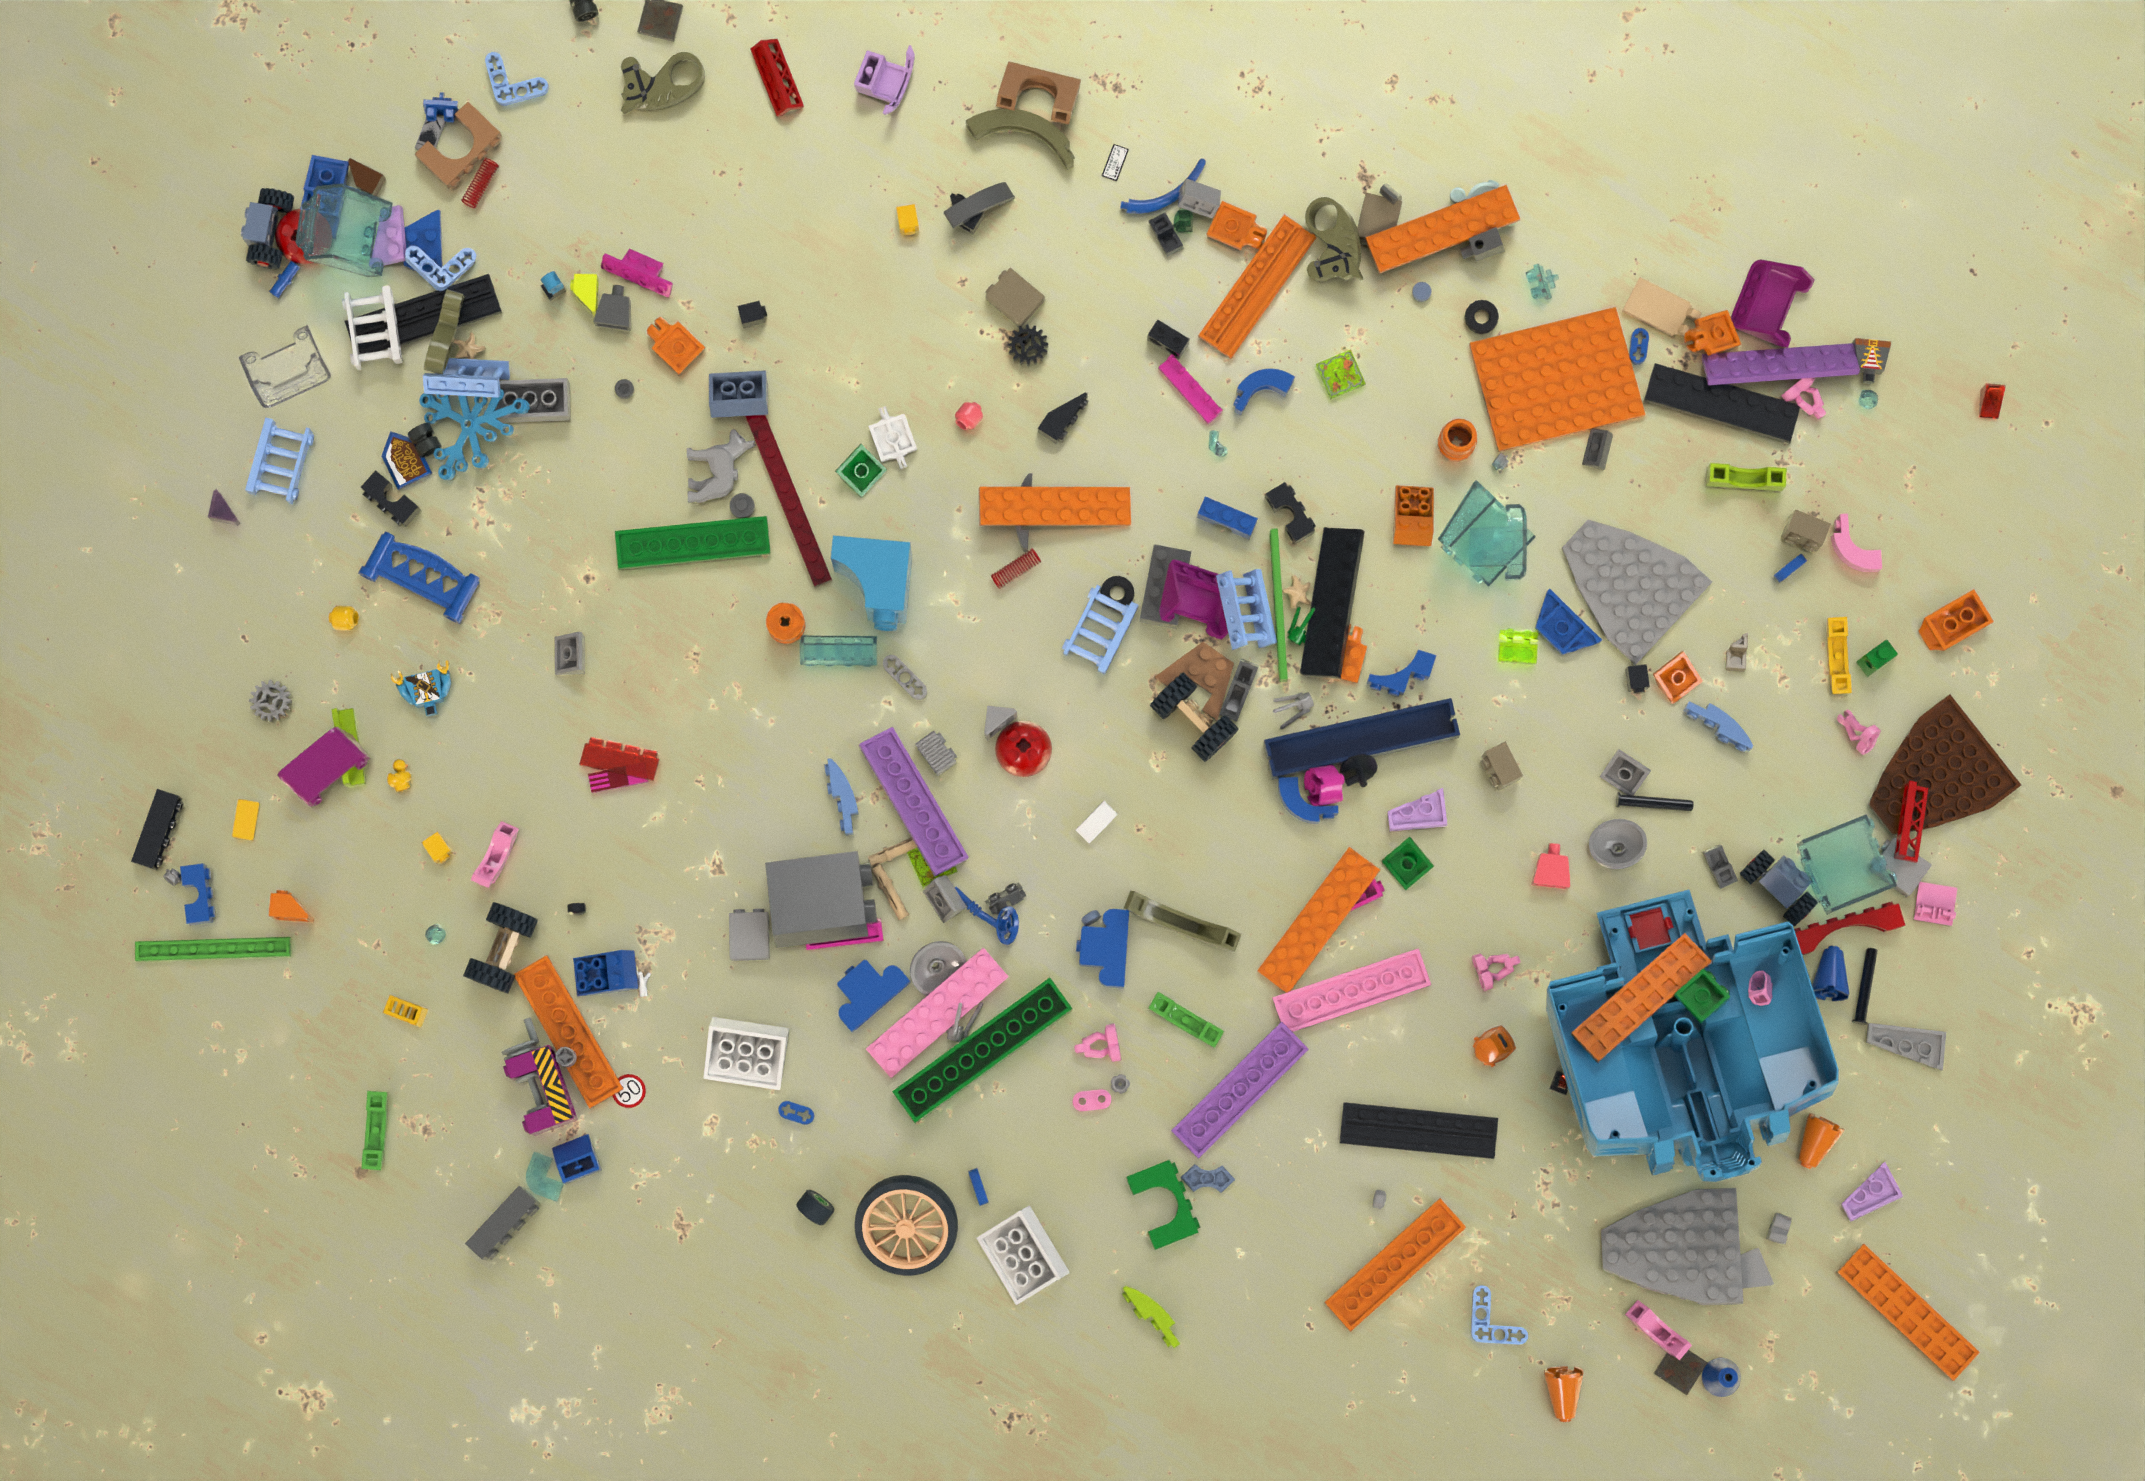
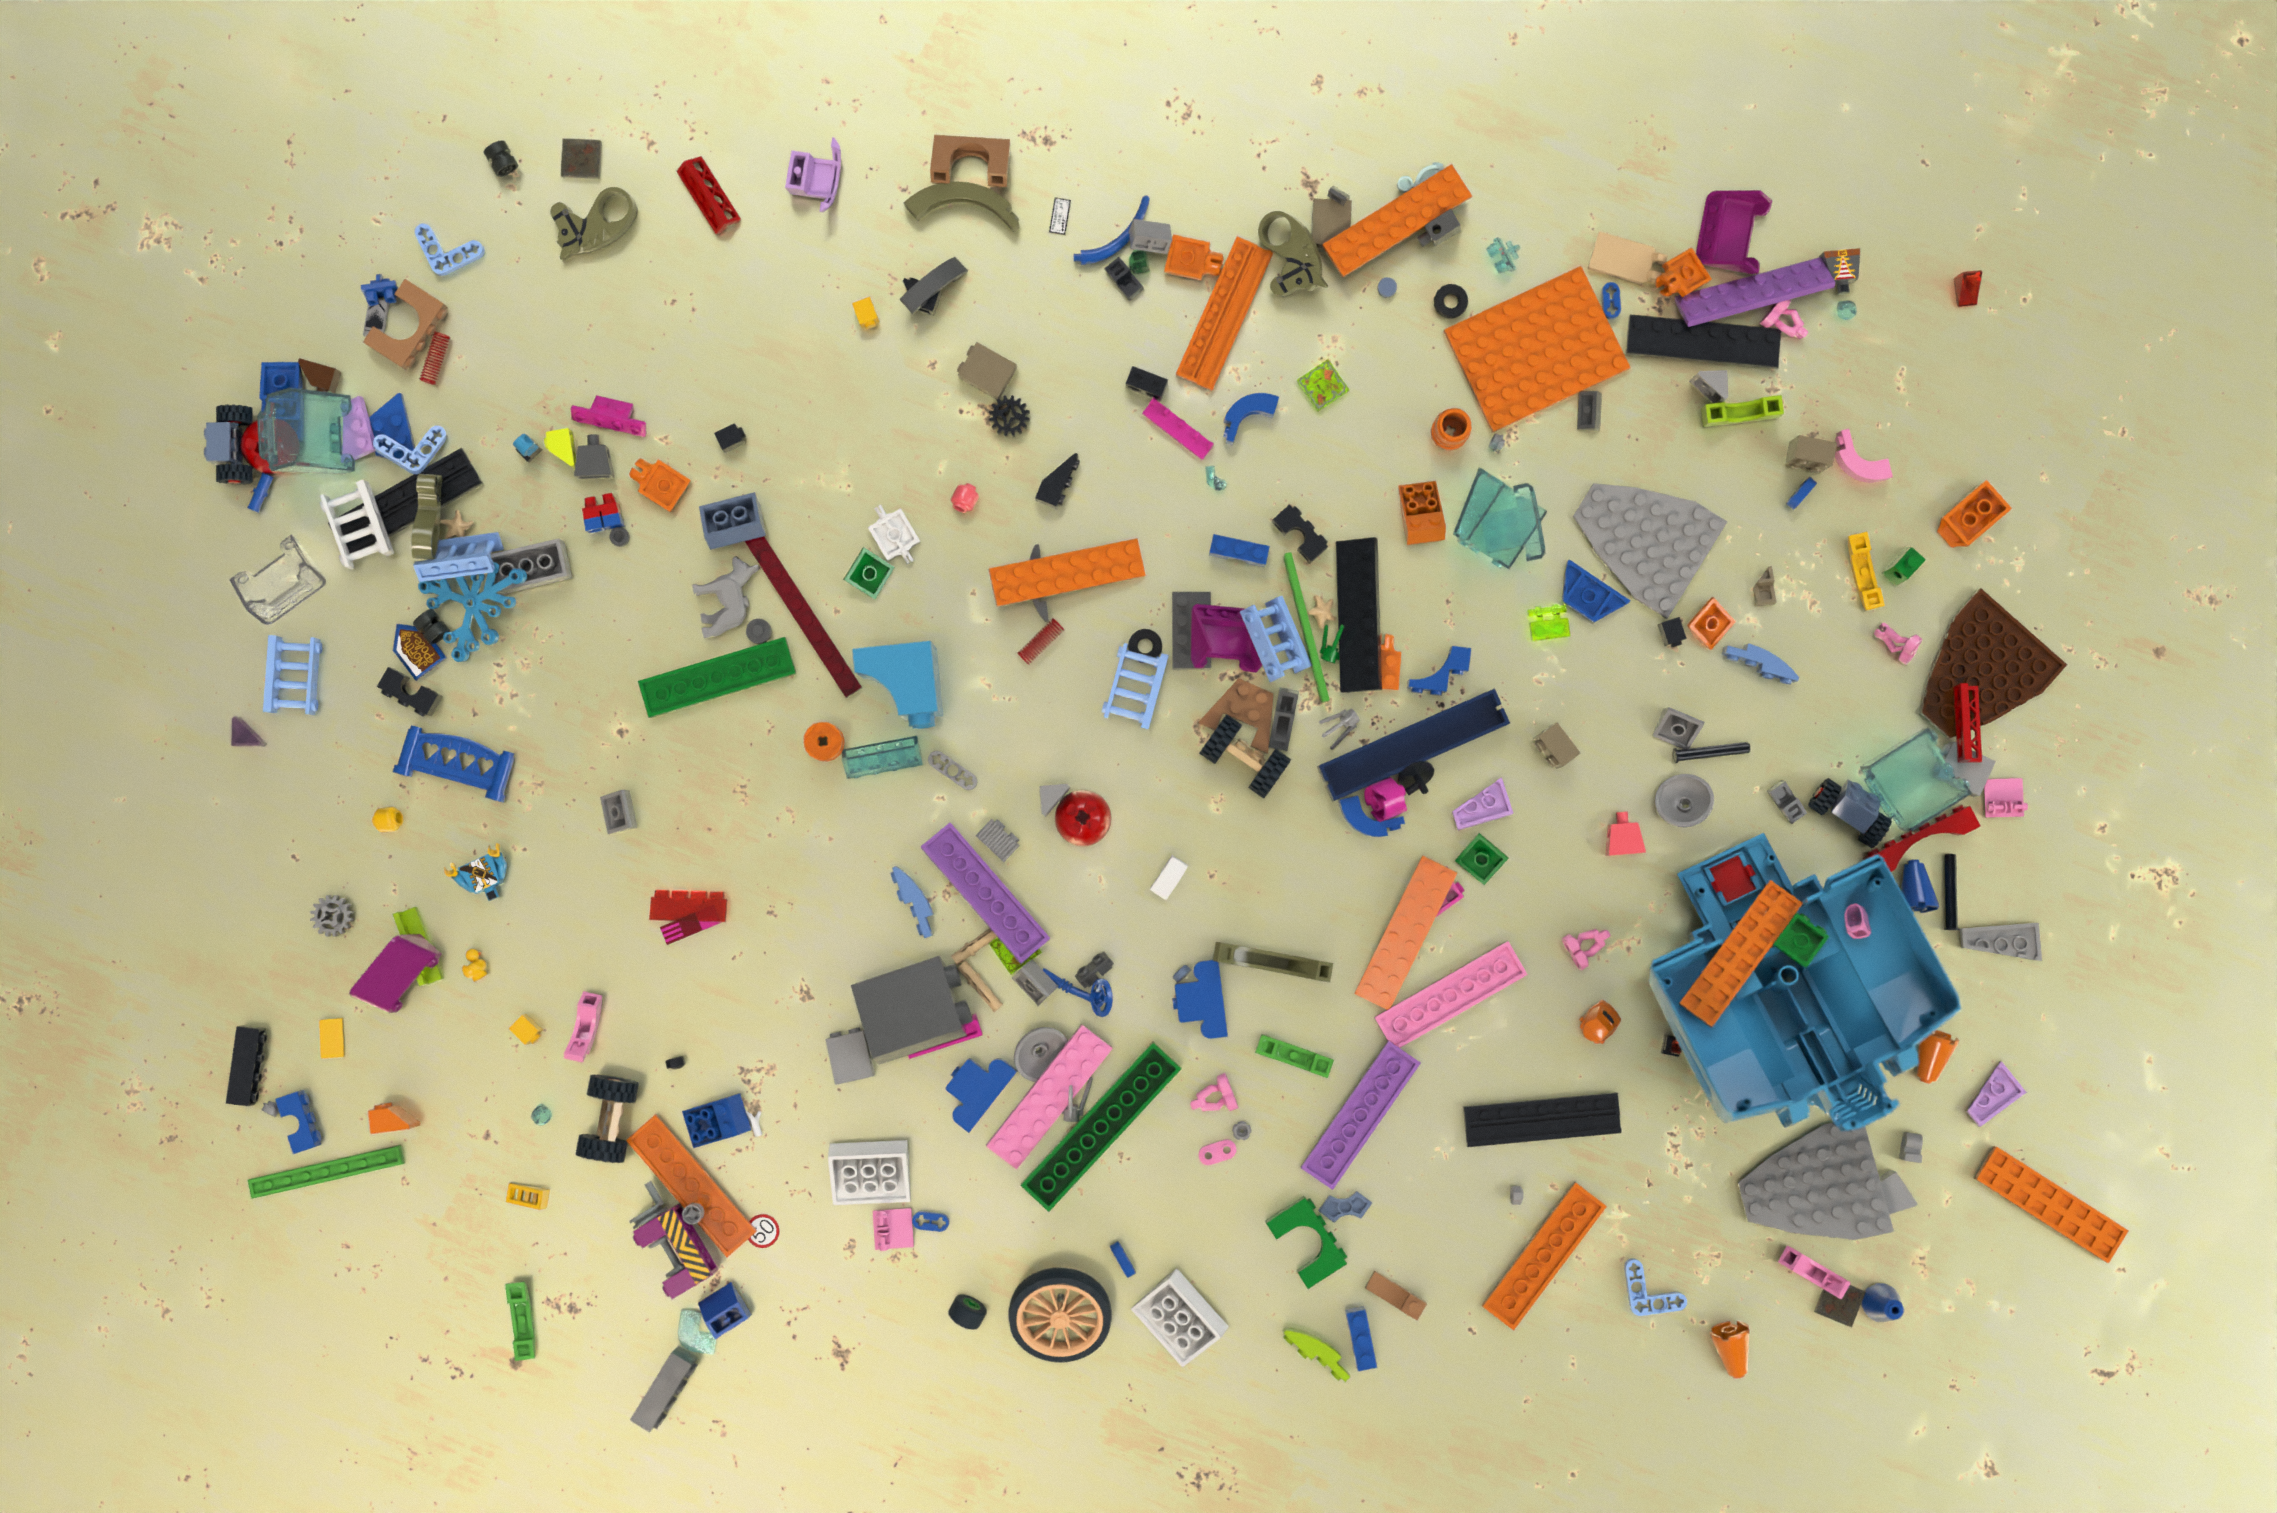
camera: 10 degrees left, 5 degrees up
none -> hips [582,493,625,534]
none -> bright pink hinge [873,1208,914,1251]
none -> blue arch [1345,1306,1377,1372]
none -> medium nougat slope [1365,1271,1427,1321]
none -> light grey slope [1689,370,1728,403]

